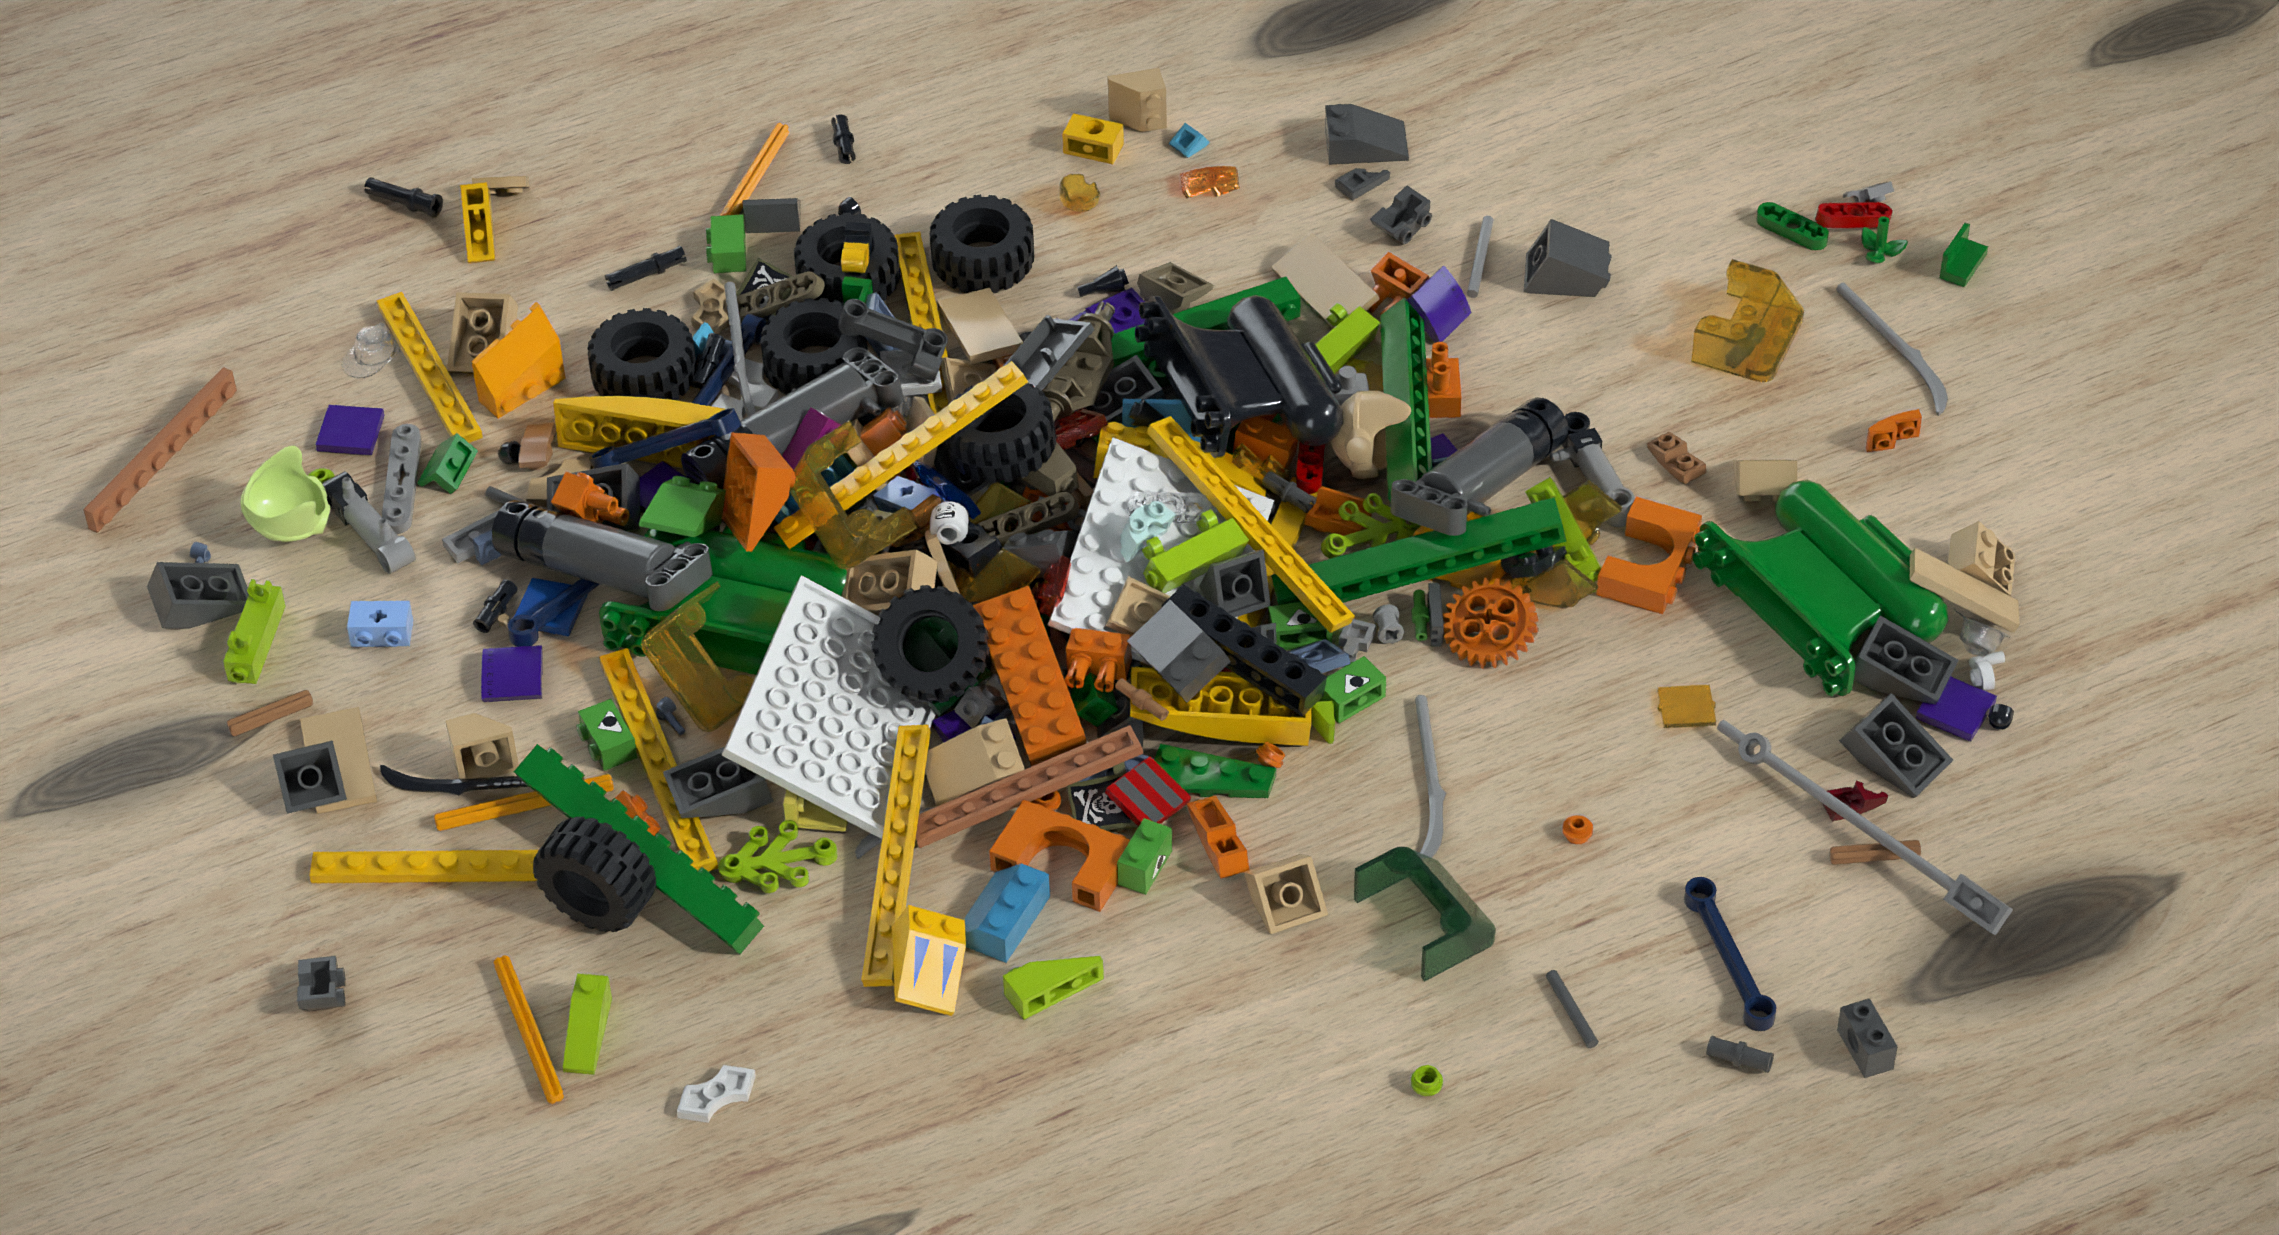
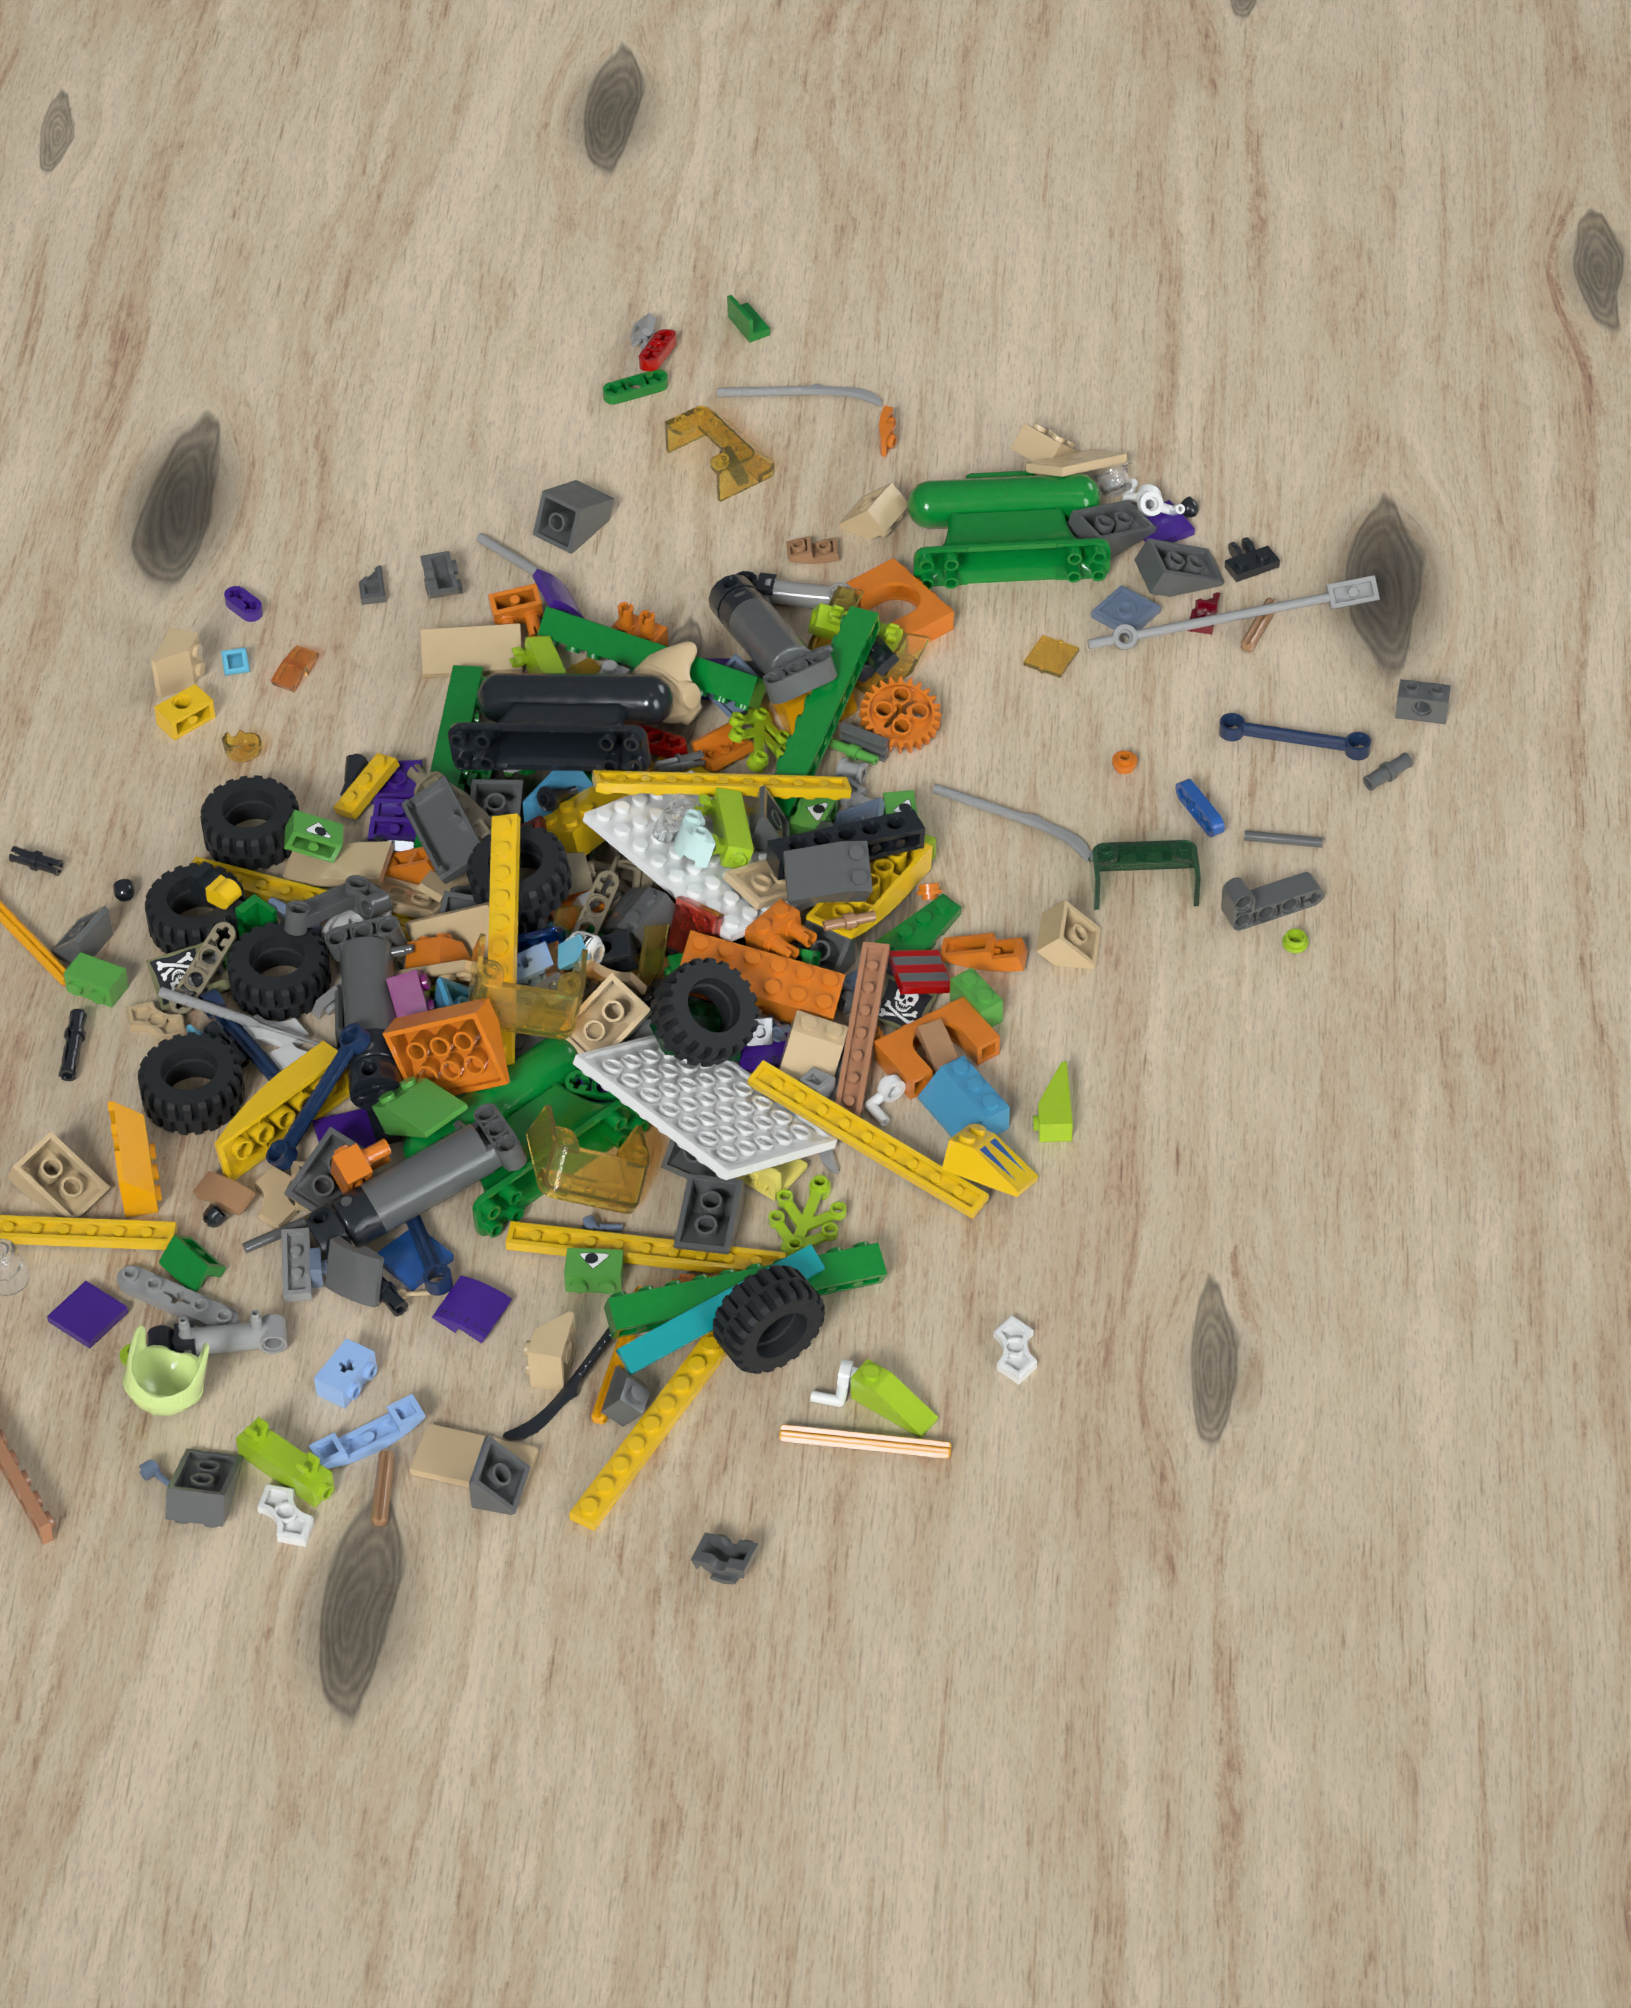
camera: 60 degrees left, 0 degrees up
dark tan slope [1137,262,1214,314] -> none
dark grey slope [1325,104,1409,165] -> none
green plant [1861,216,1908,263] -> none
none -> dark purple beam [224,586,263,622]
none -> white tile [257,1484,314,1547]
none -> bright green brick [284,810,343,863]
none -> light blue slope [308,1394,425,1469]
none -> dark grey slope [325,1236,384,1307]
none -> yellow plate [333,753,400,820]
none -> medium azure slope [558,934,590,970]
none -> dark grey slope [601,1365,650,1427]
none -> teal tile [616,1244,825,1376]
none -> light grey slope [798,1067,835,1098]
none -> white plate [810,1359,859,1407]
none -> white plate [865,1074,906,1126]
none -> medium nougat slope [915,1019,957,1076]
none -> sand blue tile [1091,585,1161,637]
none -> white plate [1137,492,1185,517]
none -> blue beam [1175,779,1225,837]
none -> dark grey beam [1221,872,1325,931]
none -> black hinge [1225,537,1280,582]

